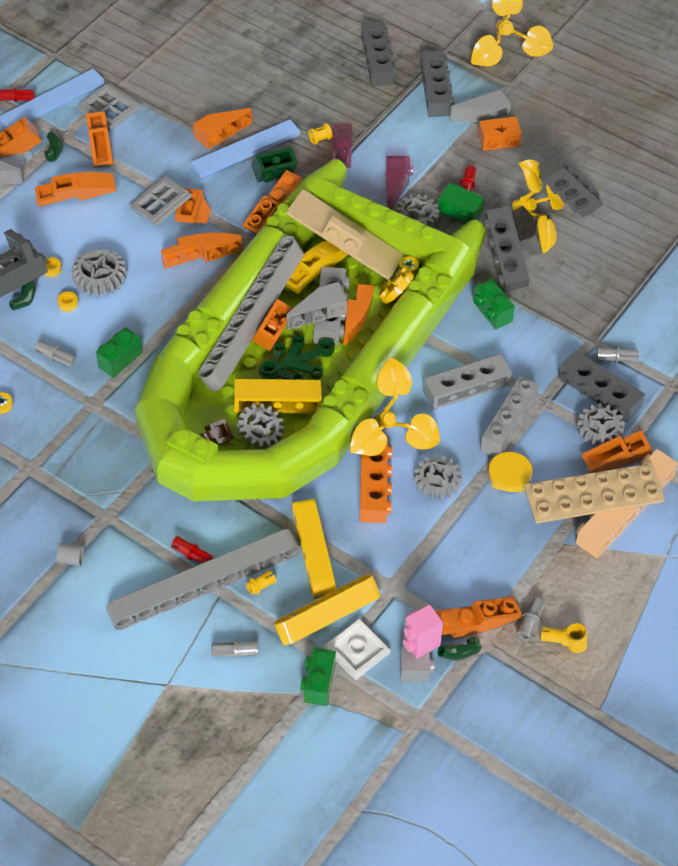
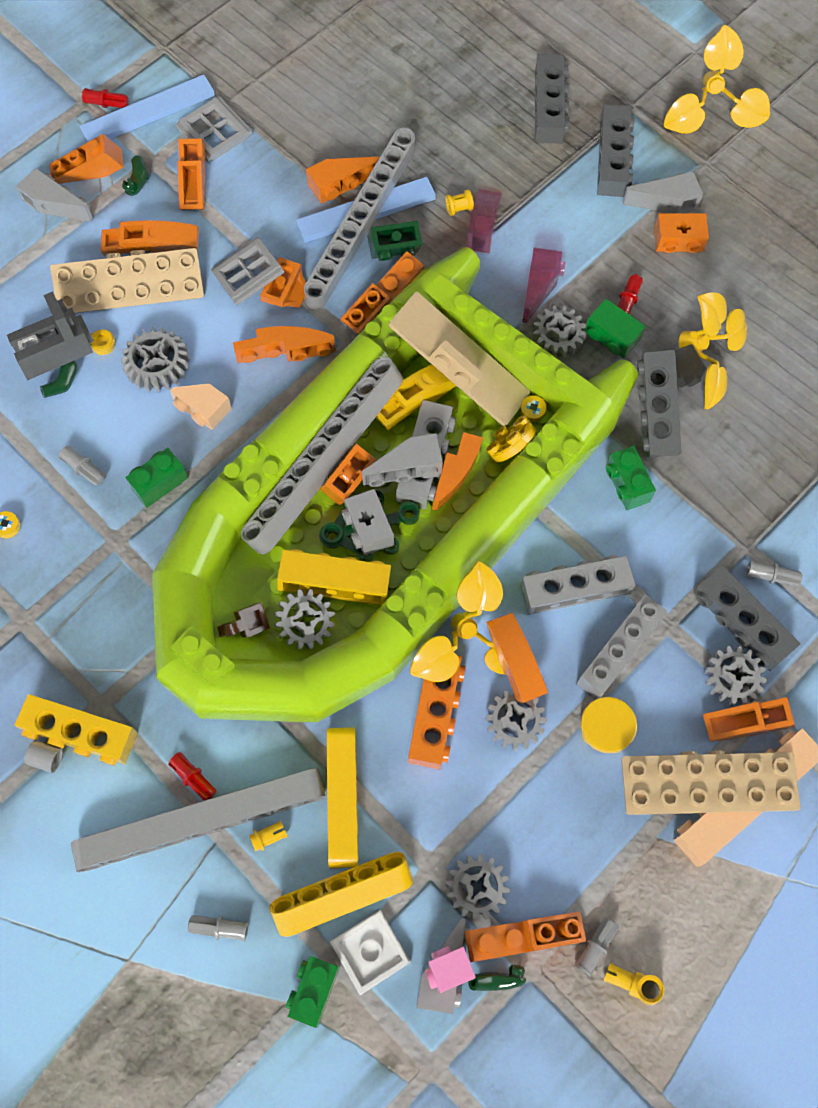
camera: 10 degrees right, 15 degrees up
yellow tile [57,291,78,312] -> none
dark grey brick [538,154,603,217] -> none
none -> yellow brick [14,694,138,766]
none -> tan bracket [50,248,204,313]
none -> light nougat slope [170,384,232,430]
none -> light grey beam [304,127,415,310]
none -> light grey brick [342,489,394,556]
none -> light grey gear [446,854,510,921]
none -> orange slope [486,613,548,703]

